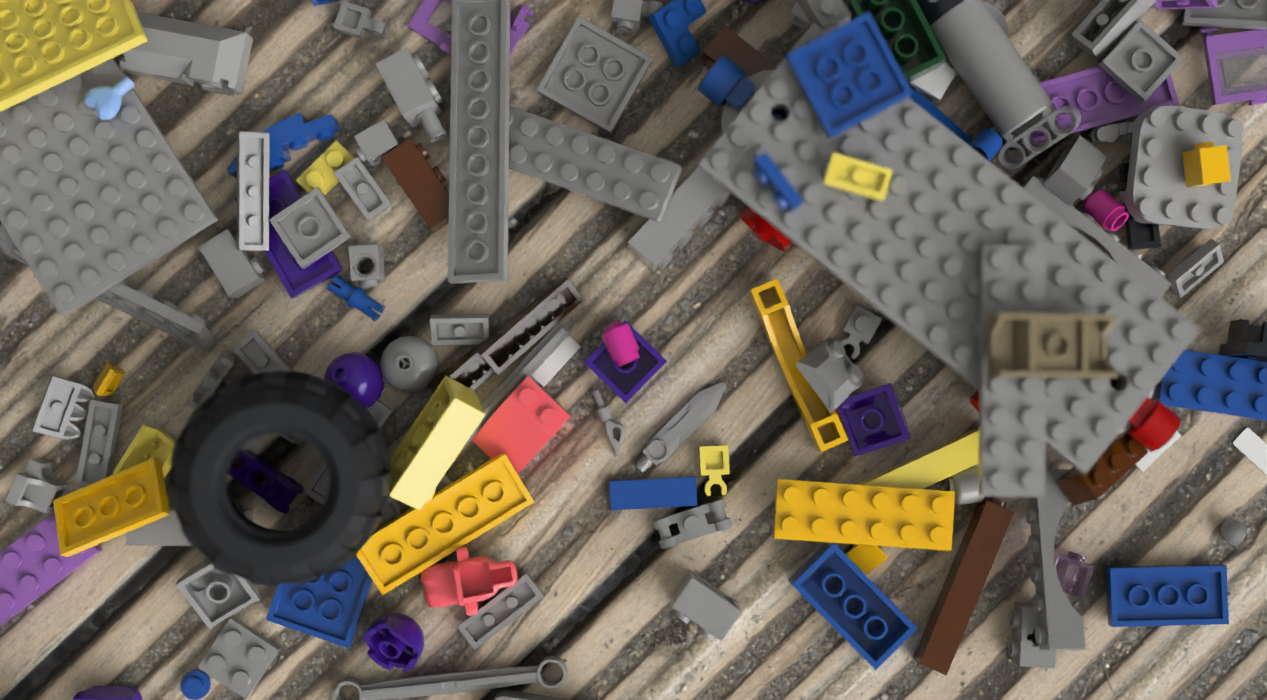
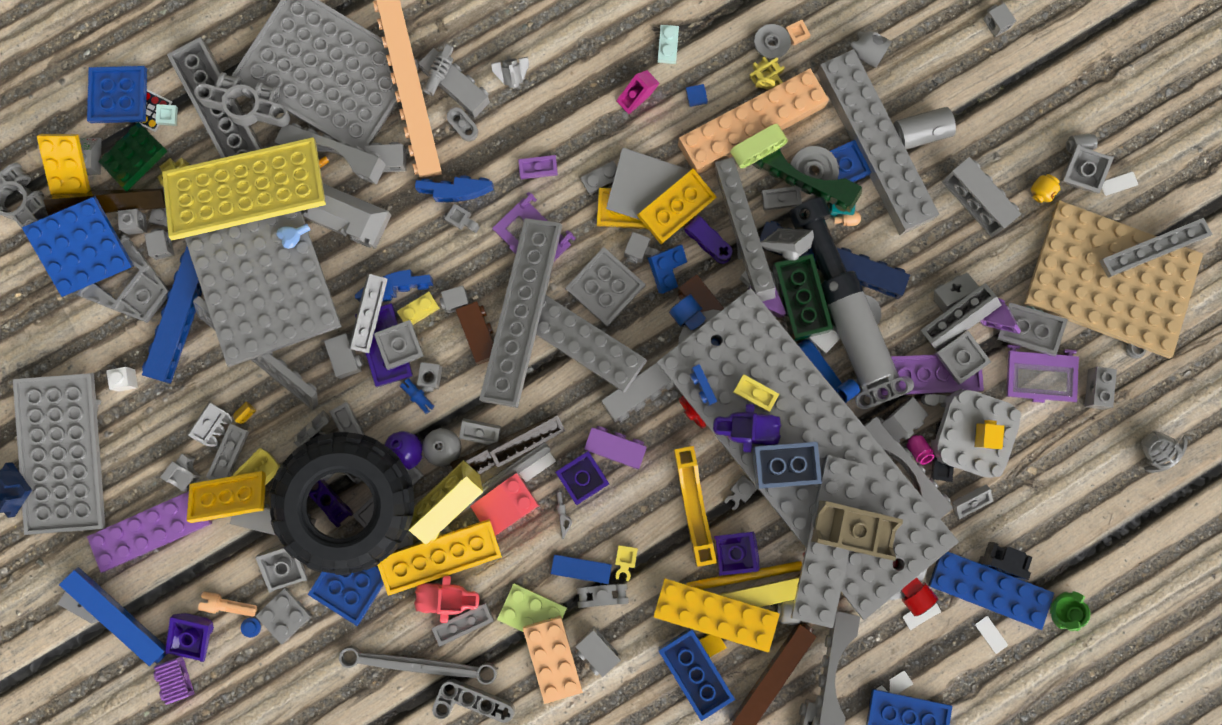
camera: 15 degrees right, 5 degrees down
light grey plate [334,157,392,221] -> none
dark purple cylinder [363,613,424,672] -> none
light grey brick [375,47,447,143] -> none
dark pink brick [601,321,640,367] -> none
light grey piece [635,382,726,473] -> none
blue plate [785,12,913,139] -> none
light grey slope [795,339,863,413] -> none
clear purple window [1055,551,1095,599] -> none
reddish brown brick [1057,431,1148,506] -> none
light grey hinge [1220,520,1248,546] -> none
none -> light nougat piece [198,591,257,617]
none -> yellowish green plate [497,583,567,632]
none -> light nougat plate [523,616,583,704]
none -> medium lavender brick [584,426,647,470]
none -> yellow piece [686,561,802,590]
none -> dark purple piece [713,404,782,453]
none -> sand blue brick [752,442,822,489]
none -> white sticker [877,671,913,694]

